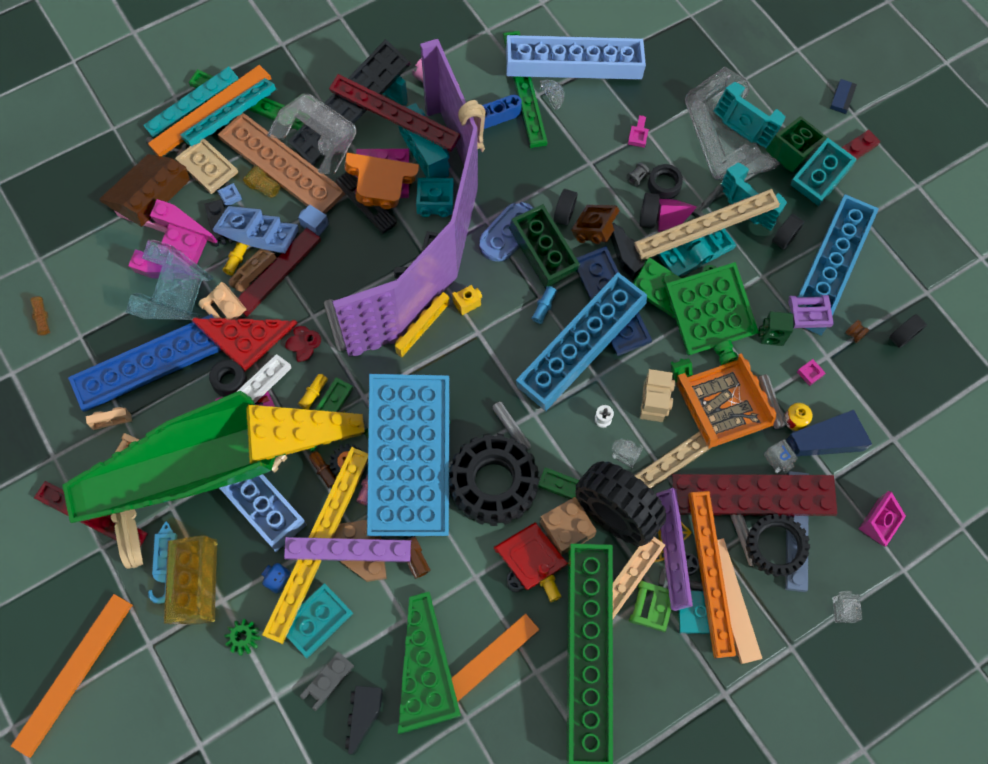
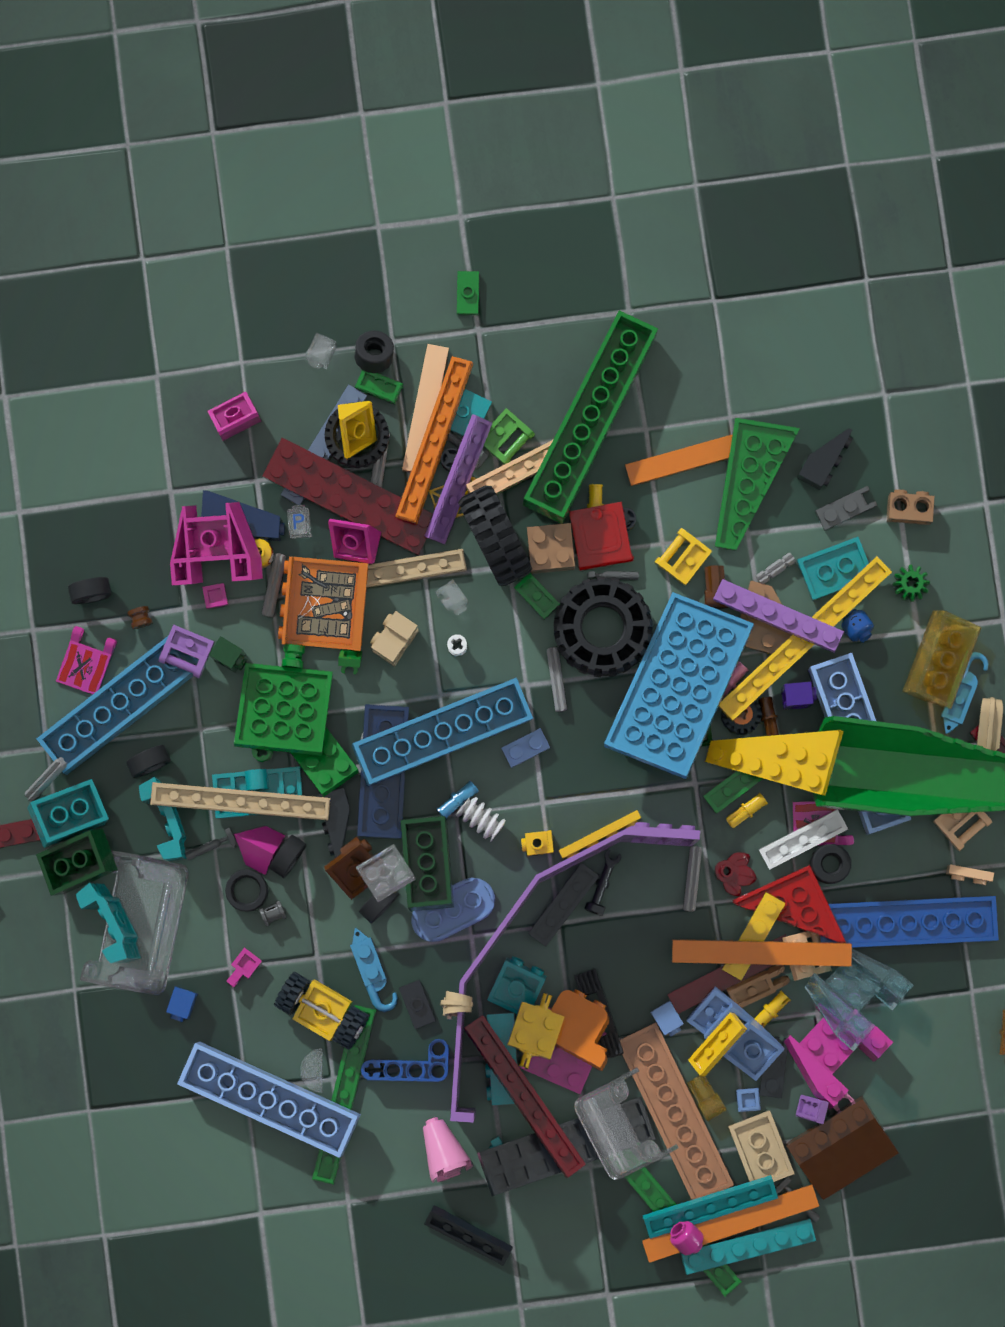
camera: 150 degrees left, 15 degrees up
none -> light grey axle [25,757,67,801]
none -> flag [56,626,117,694]
none -> blue brick [166,987,198,1022]
none -> dark pink wedge [170,502,263,585]
none -> plate [274,972,369,1050]
none -> dark pink slope [328,519,381,564]
none -> yellow slope [338,401,377,459]
none -> dark azure plate [350,928,398,1012]
none -> black tyre [354,330,394,373]
none -> green plate [355,370,403,405]
none -> clear plate [356,844,416,902]
none -> black plate [399,980,436,1029]
none -> black plate [424,1205,513,1266]
none -> white piece [456,797,506,842]
none -> green plate [457,271,479,315]
none -> medium blue plate [501,728,550,768]
none -> yellow plate [507,993,564,1069]
none -> dark grey piece [587,571,639,580]
none -> yellow plate [654,528,712,586]
none -> dark pink head [670,1221,704,1255]
none -> orange tile [672,939,852,966]
none -> yellow plate [688,1012,747,1077]
none -> yellow plate [722,892,785,981]
none -> light grey axle [756,553,796,584]
none -> dark purple brick [781,682,817,710]
none -> medium lavender plate [796,1095,829,1124]
none -> medium nougat brick [886,490,934,525]

